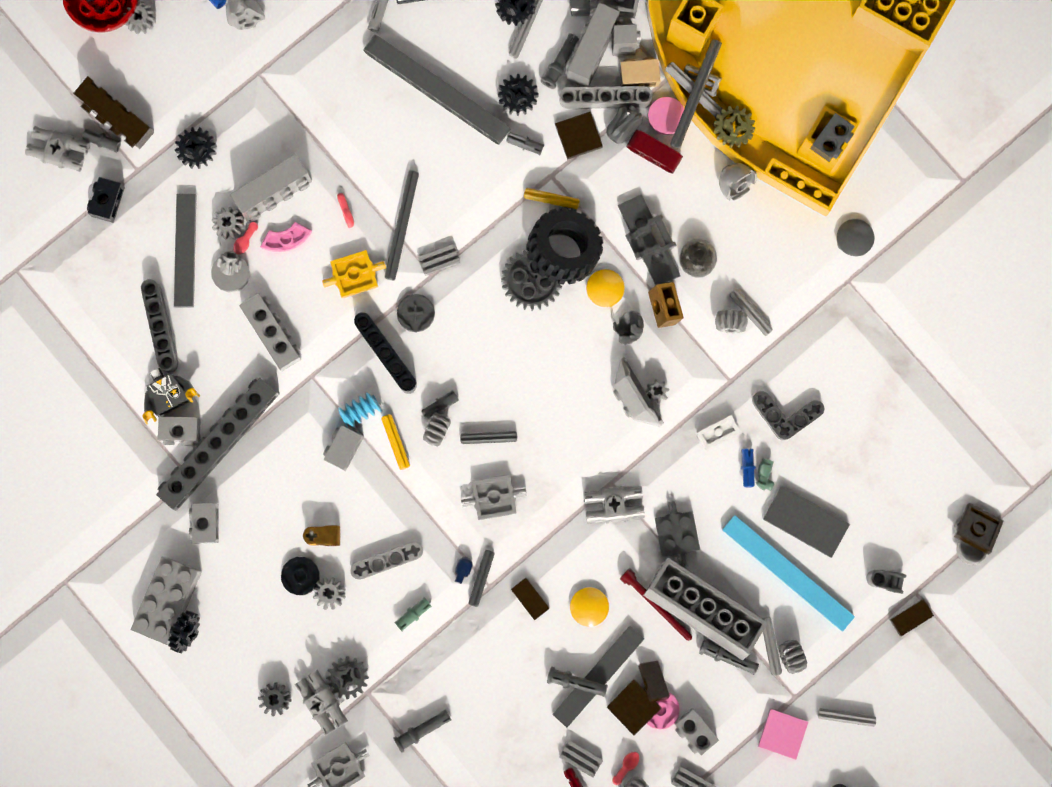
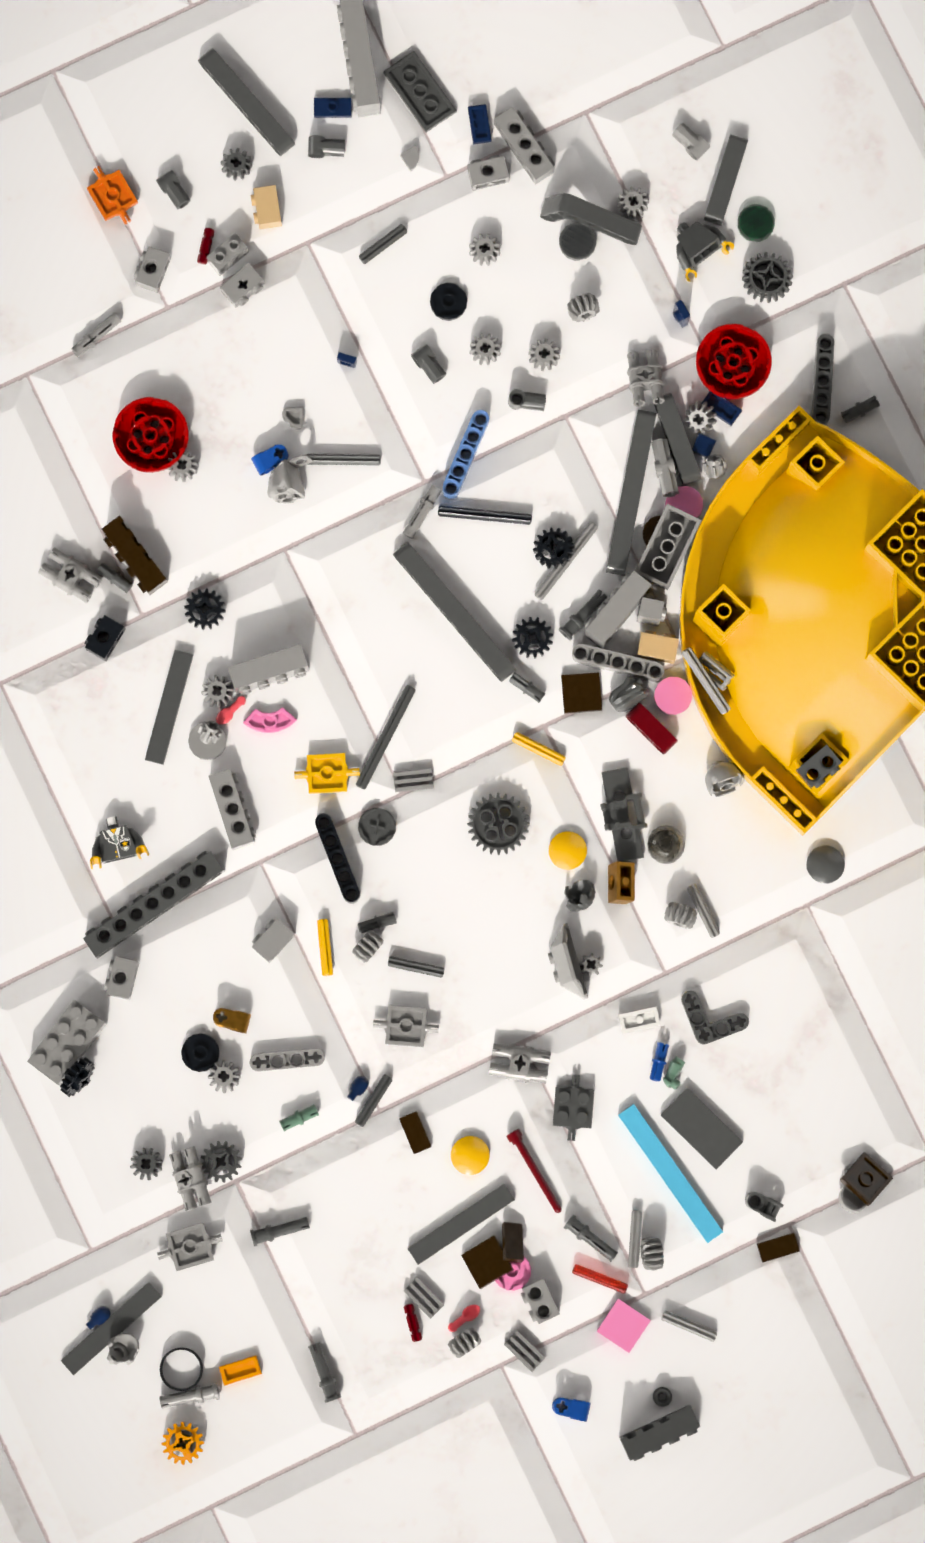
camera: 15 degrees right, 0 degrees up
dark grey beam [141,279,178,373] -> none
light grey brick [157,416,201,446] -> none
coral piece [337,193,354,228] -> none
medium azure piece [338,392,382,428] -> none
black tyre [526,207,603,285] -> none
dark grey pin [547,666,608,697] -> none
light grey brick [643,558,768,661] -> none
dark grey axle [670,39,722,149] -> none
olive gear [713,106,755,148] -> none
none -> clear red axle [572,1264,628,1294]

